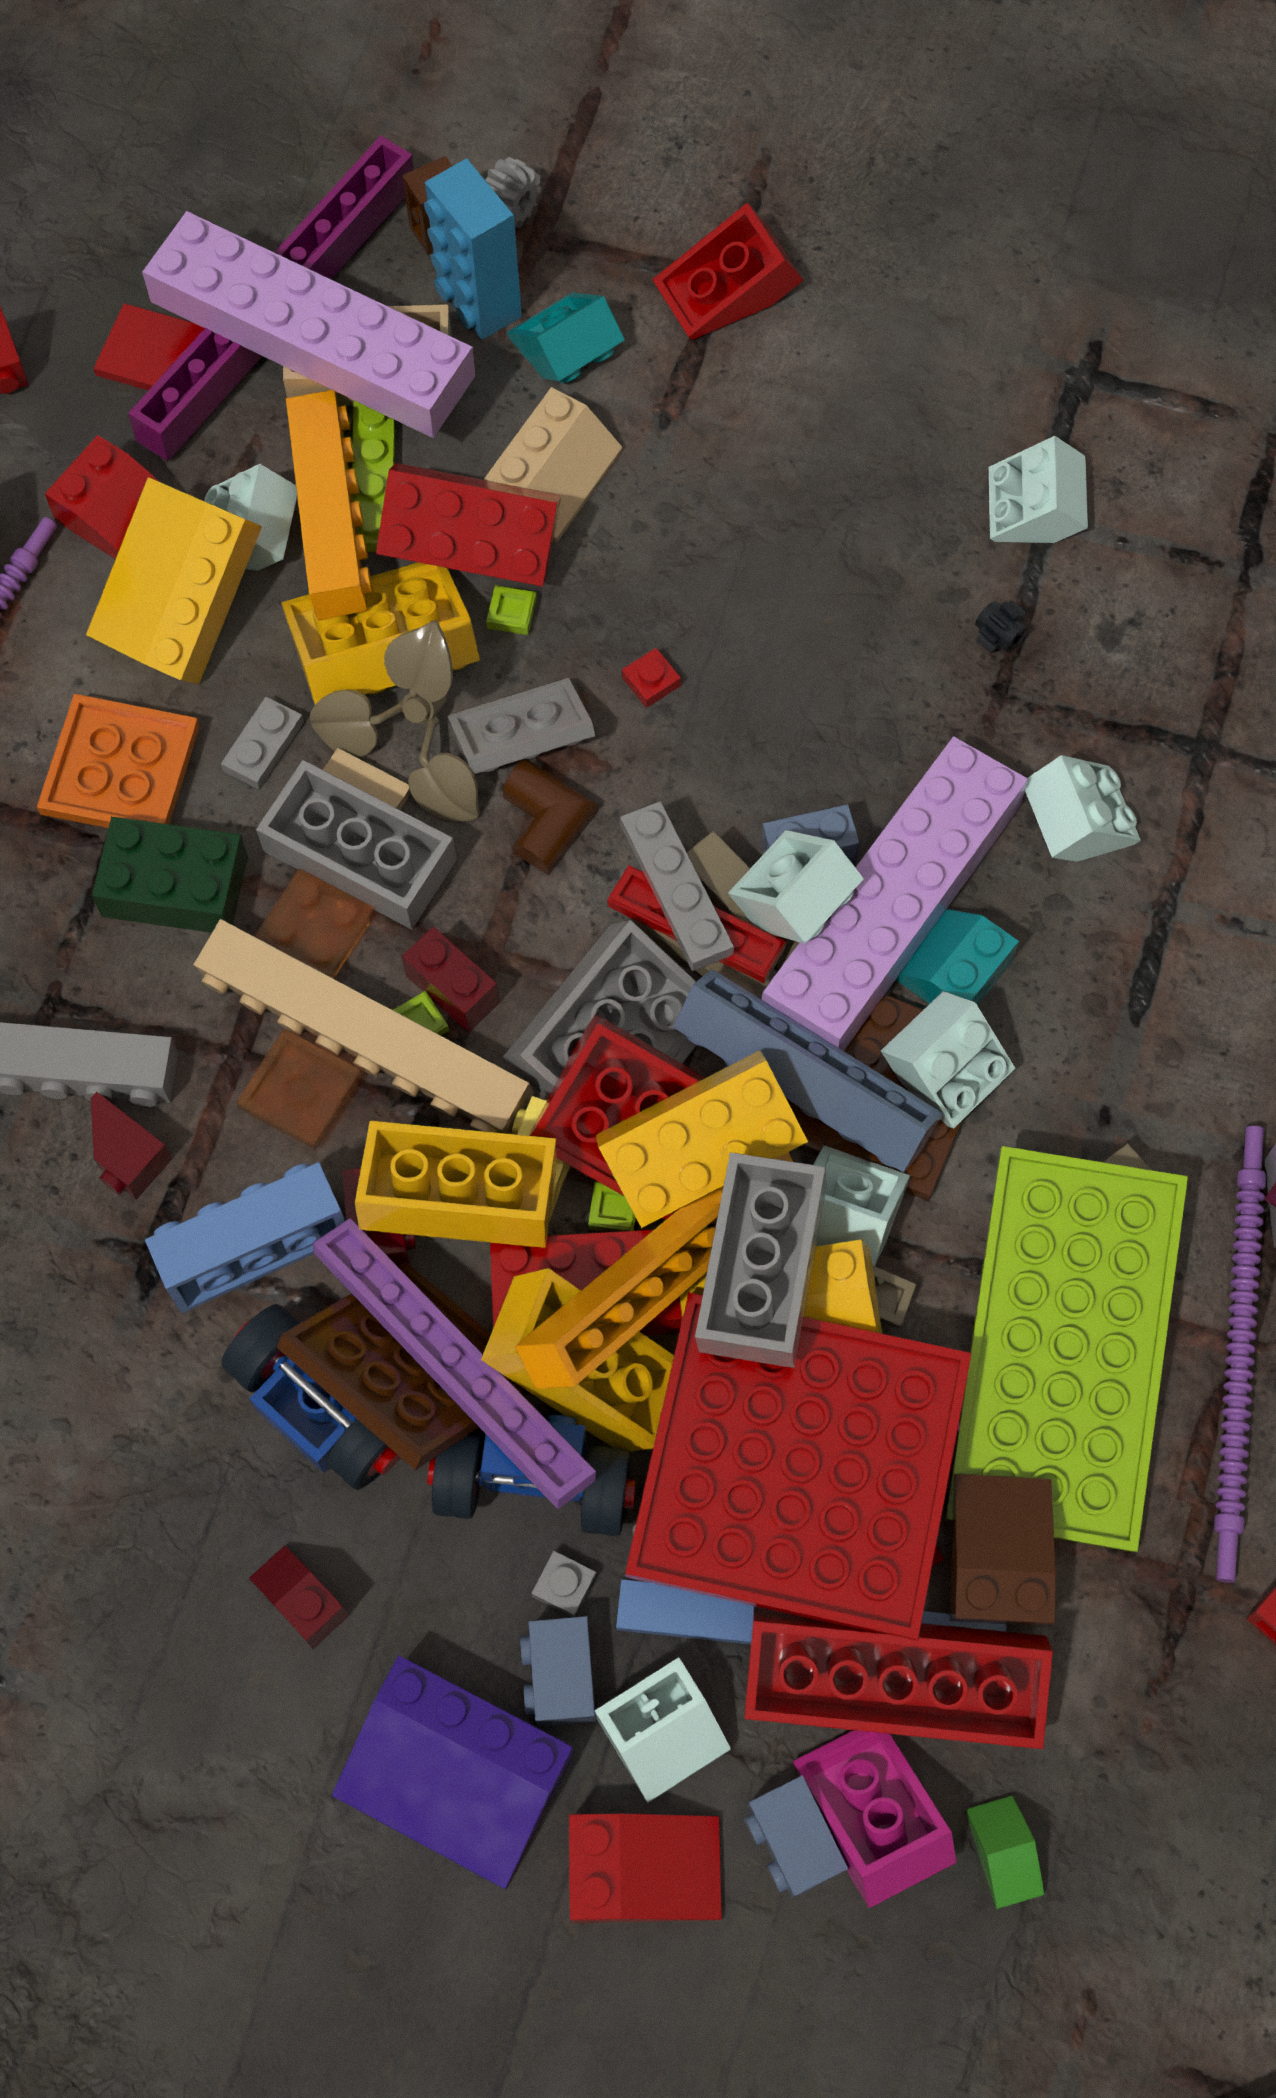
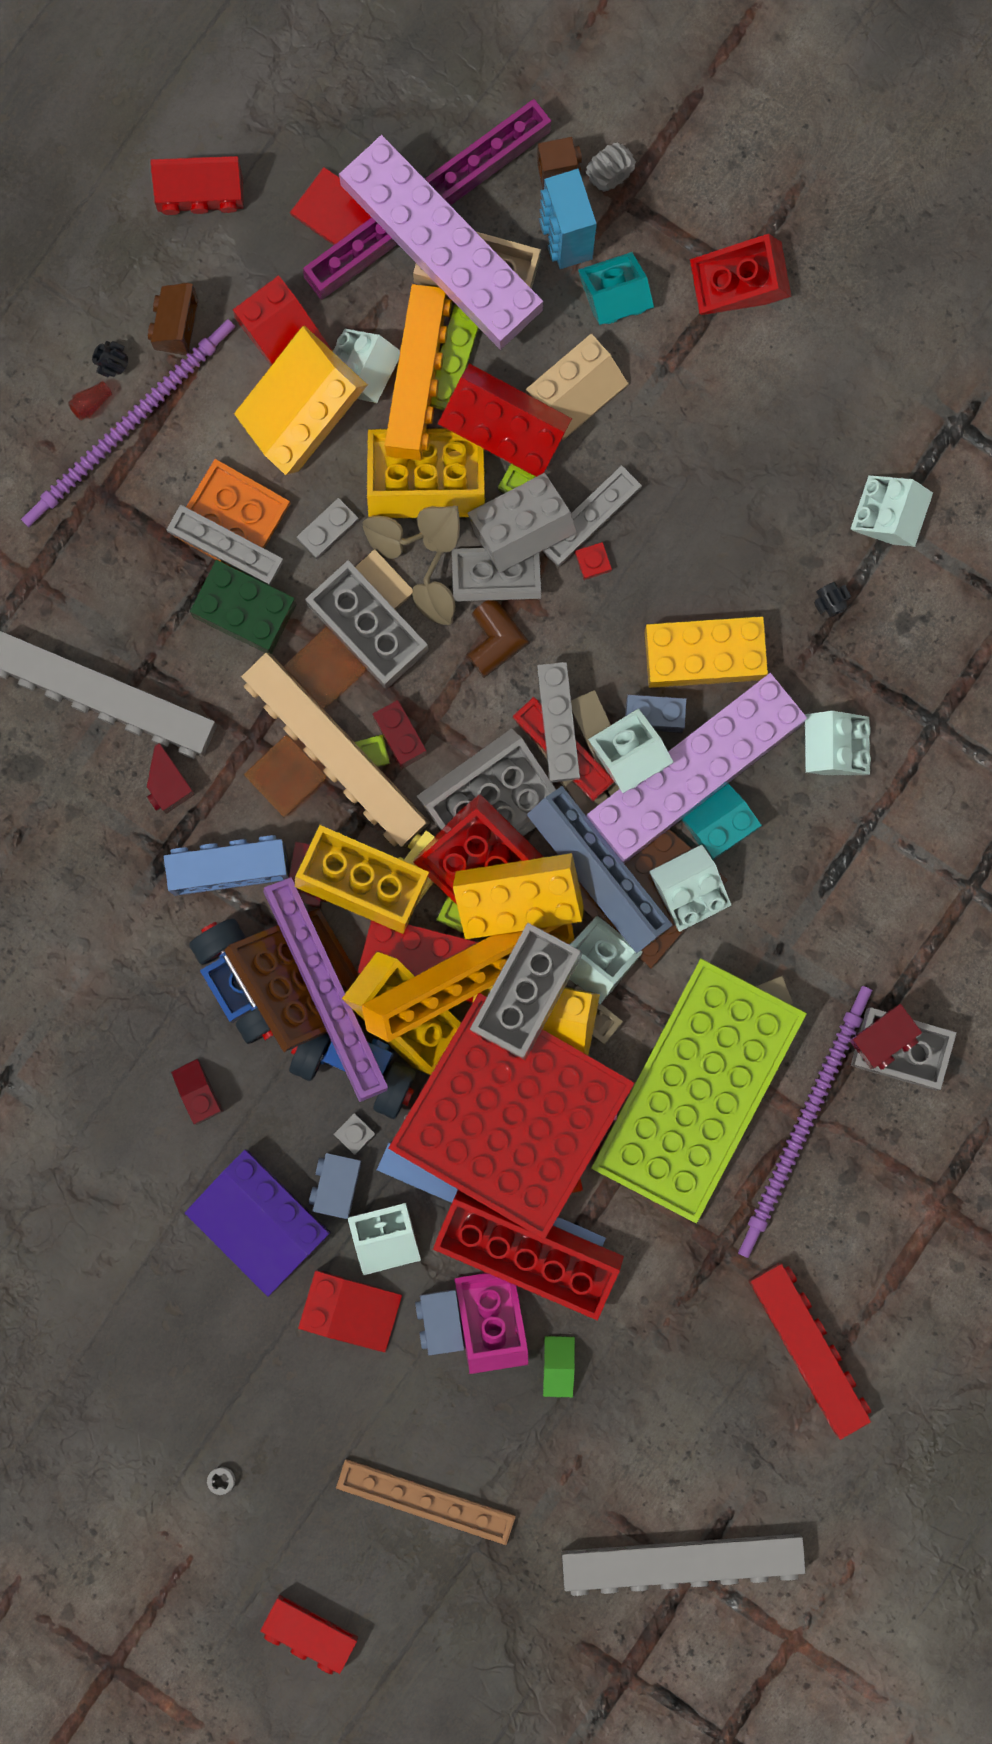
camera: 15 degrees right, 15 degrees up
reddish brown slope [950,1474,1056,1627] -> none
none -> light grey plate [166,505,284,586]
none -> light grey brick [468,473,577,573]
none -> light grey plate [542,465,642,567]
none -> yellow brick [645,617,768,688]

